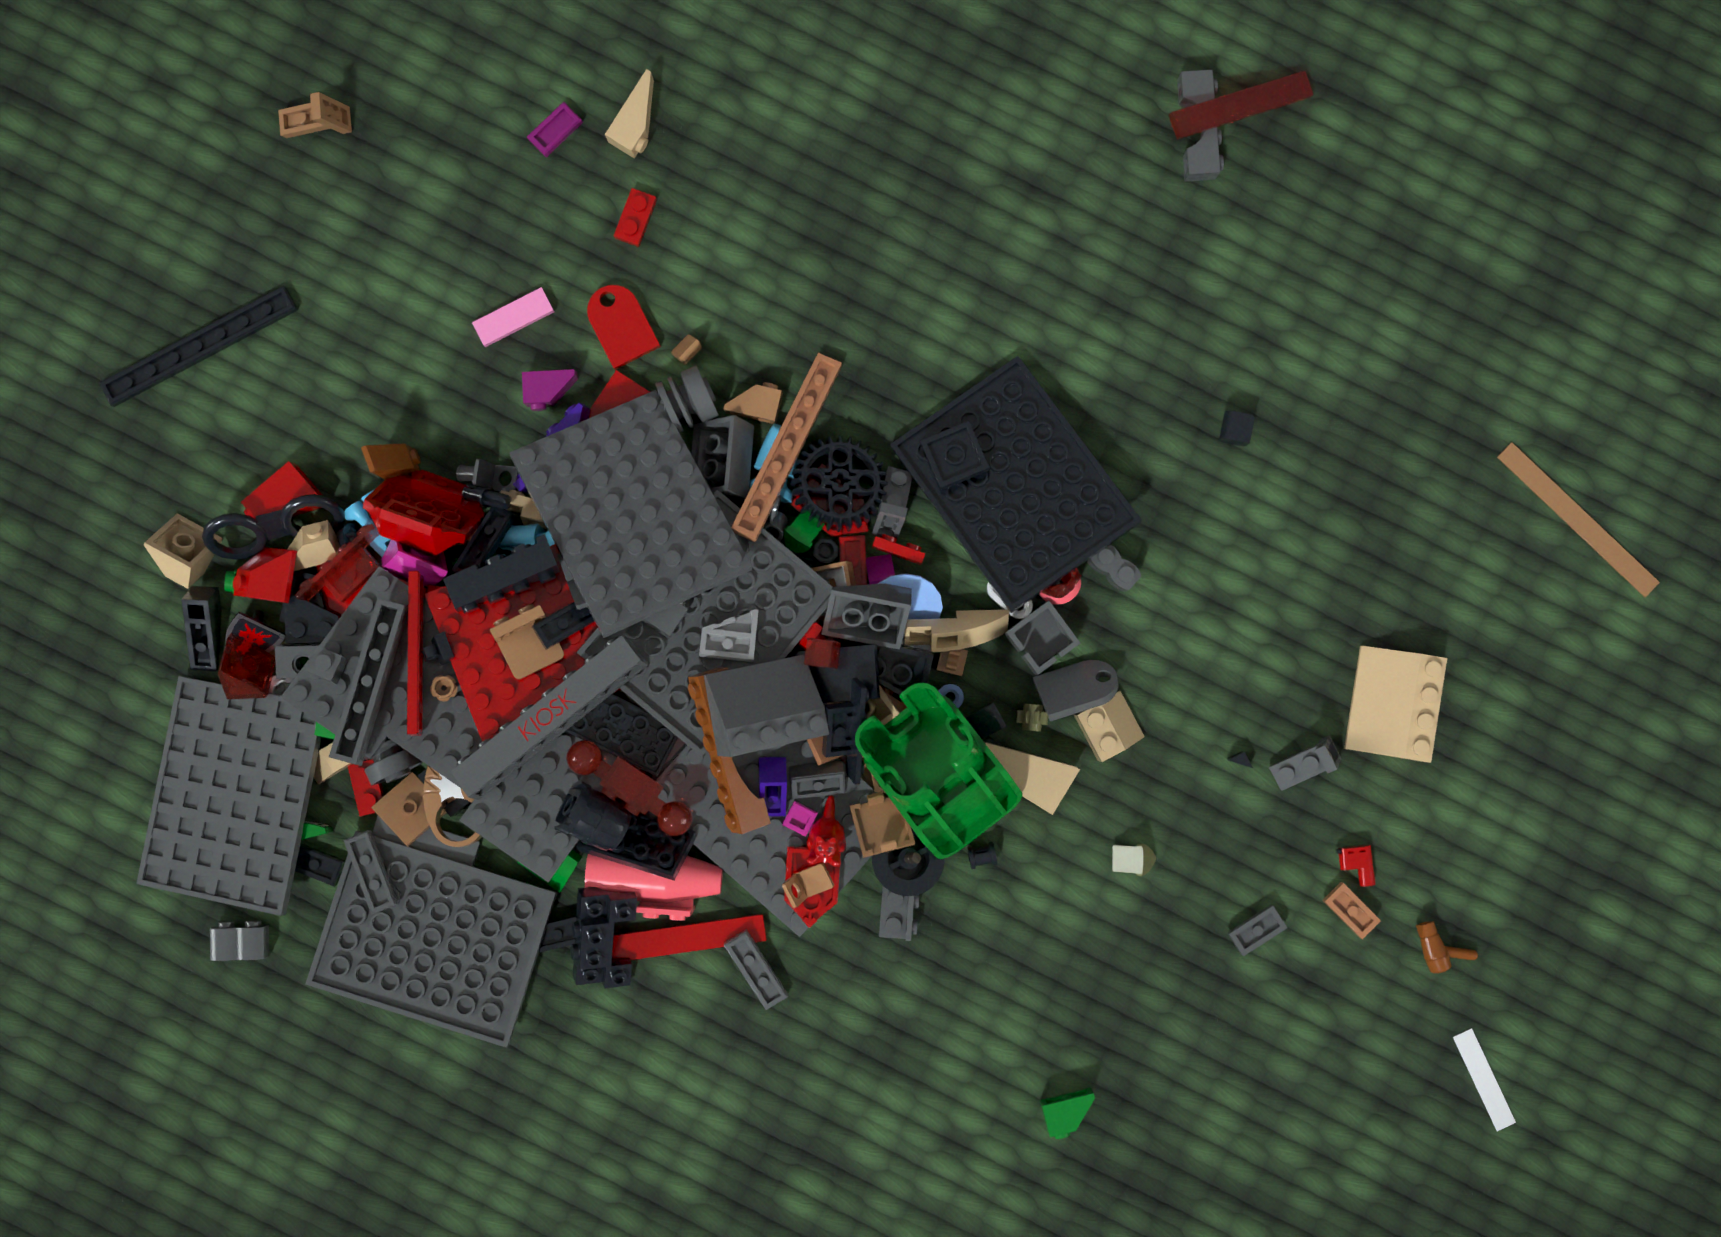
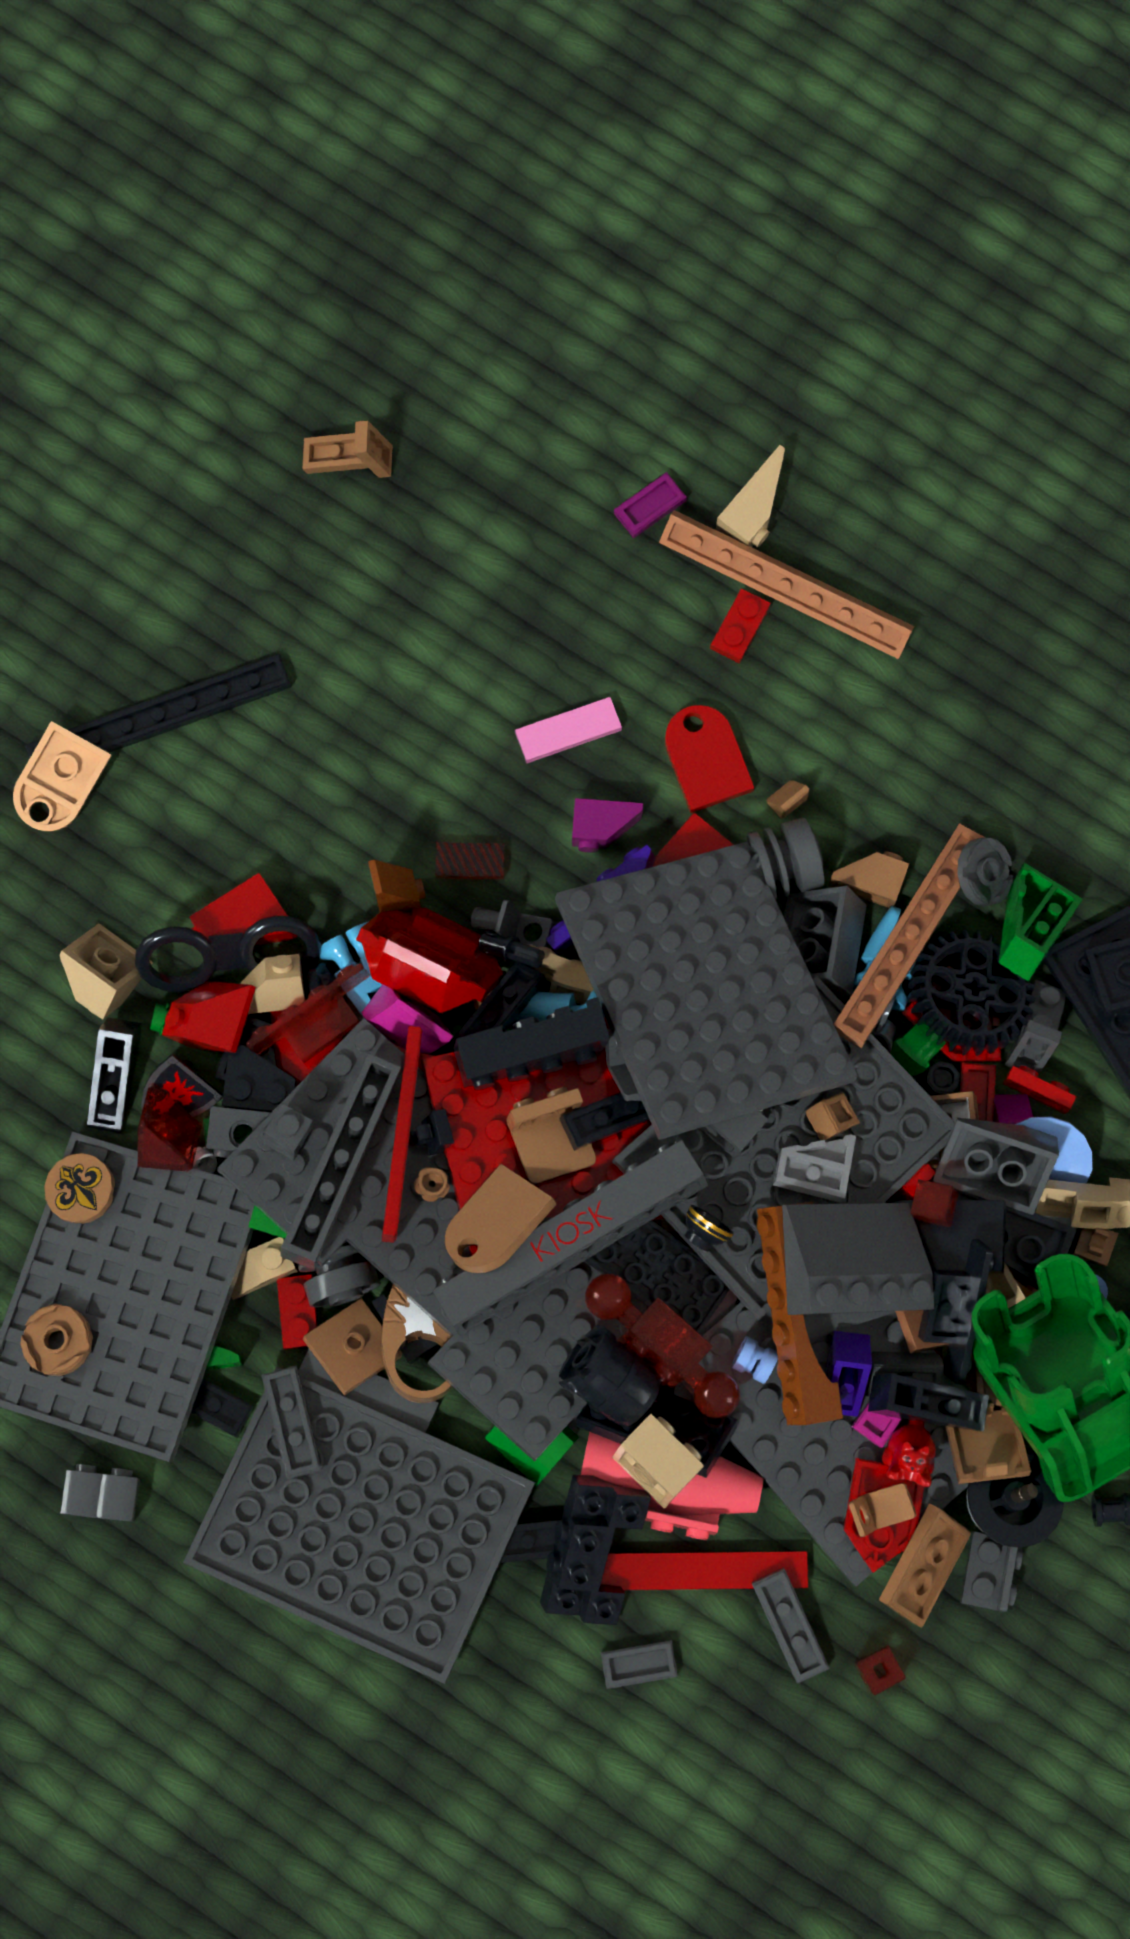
camera: 10 degrees right, 10 degrees down
none -> light nougat tile [13,721,112,832]
none -> medium nougat tile [20,1304,93,1376]
none -> medium nougat tile [44,1153,115,1224]
none -> tile [435,842,505,879]
none -> medium nougat tile [445,1164,556,1273]
none -> dark grey tile [601,1640,678,1689]
none -> tan slope [612,1414,704,1509]
none -> nougat plate [659,510,915,659]
none -> black piece [684,1205,734,1252]
none -> light blue wheel [731,1336,778,1384]
none -> medium nougat slope [806,1092,860,1141]
none -> clear red piece [854,1646,906,1695]
none -> black slope [868,1374,989,1432]
none -> medium nougat tile [879,1503,971,1628]
none -> dark grey tile [957,837,1013,906]
none -> green wedge [999,862,1083,981]

